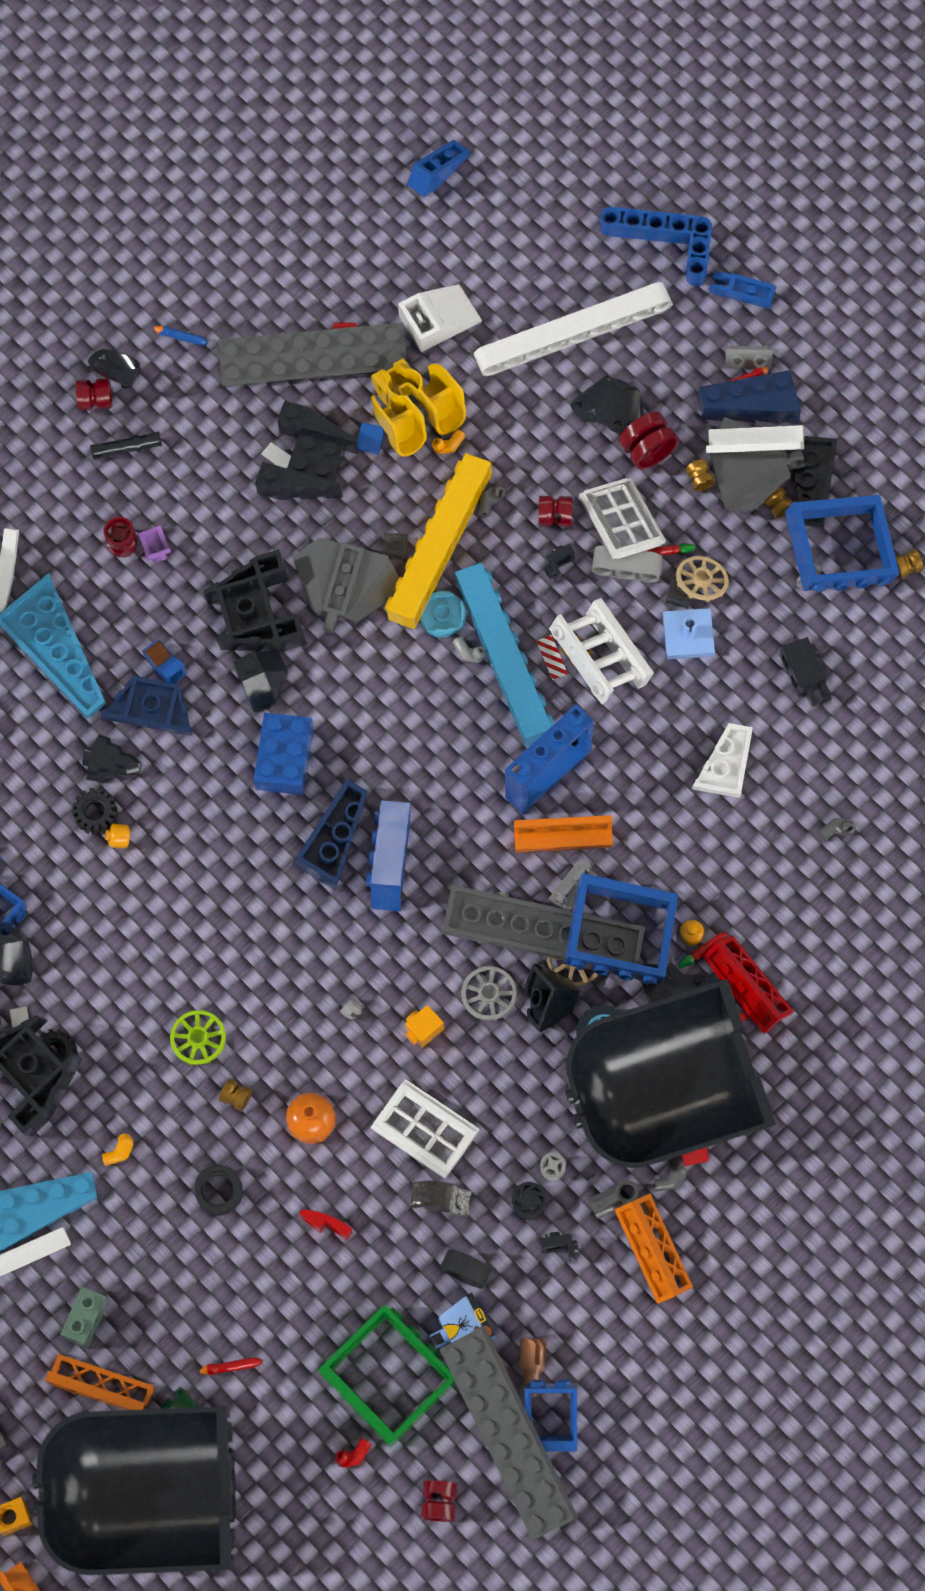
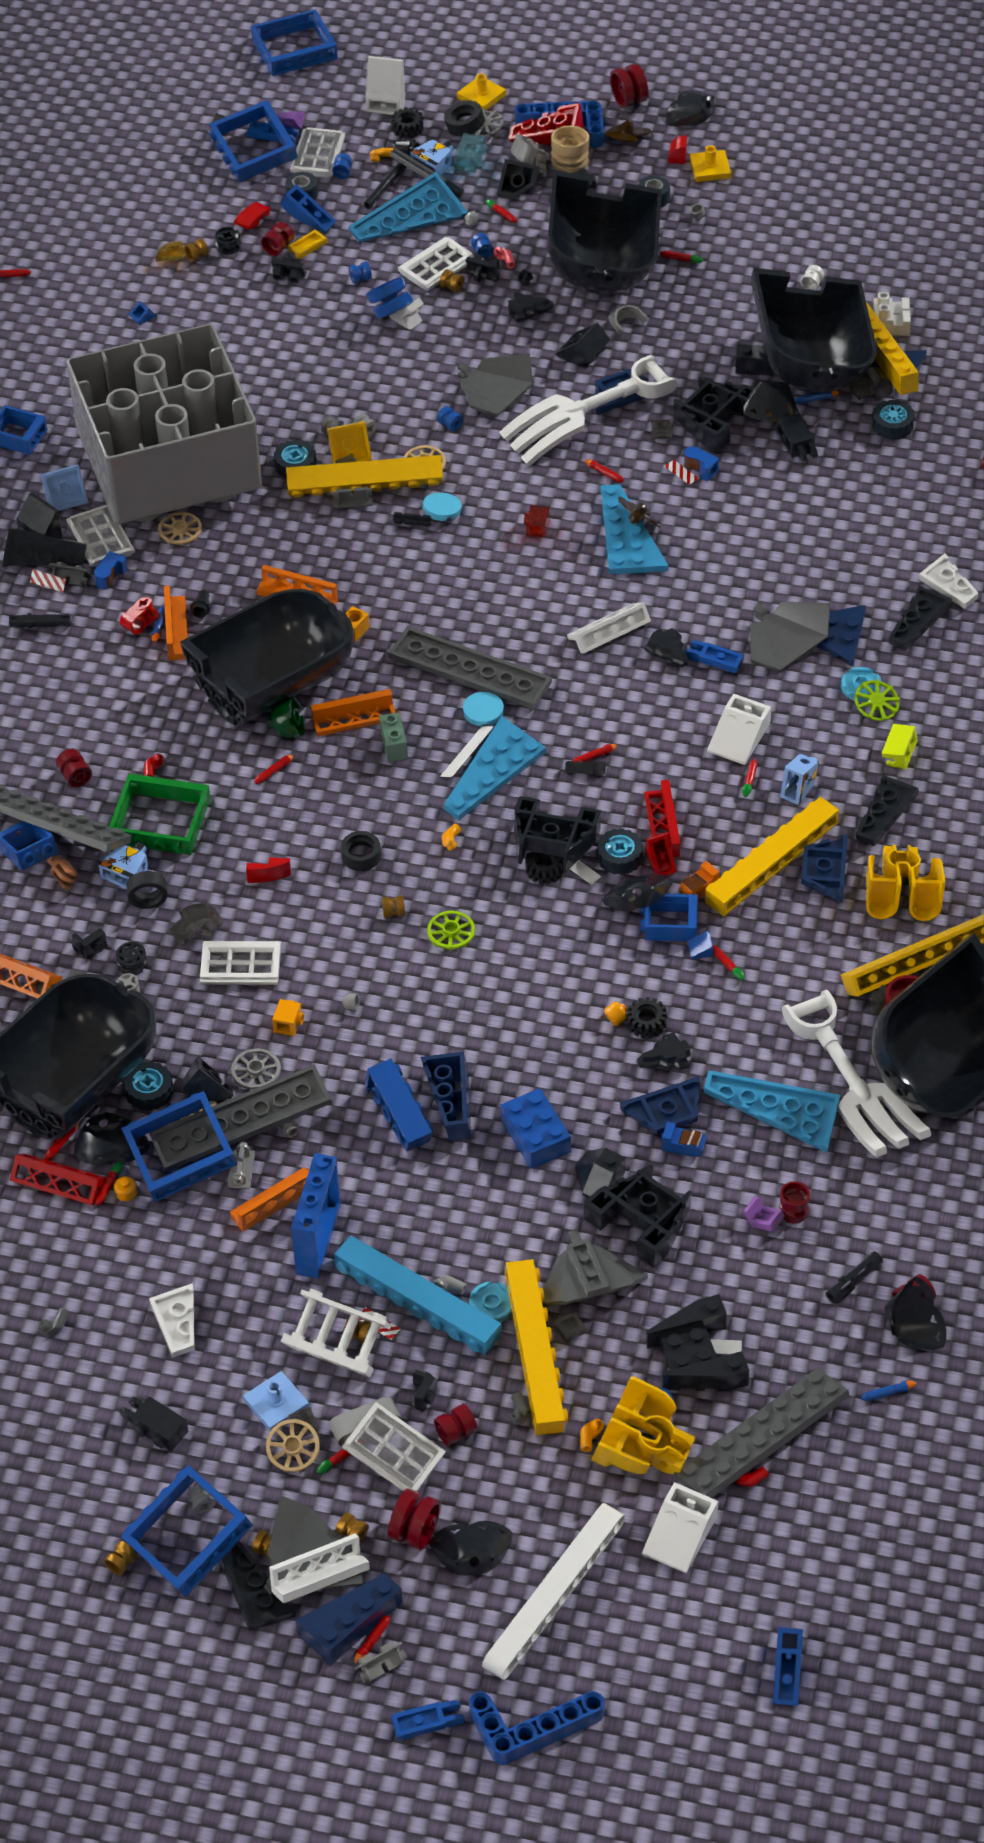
camera: 145 degrees right, 20 degrees down
orange cylinder [286,1092,336,1144] -> none

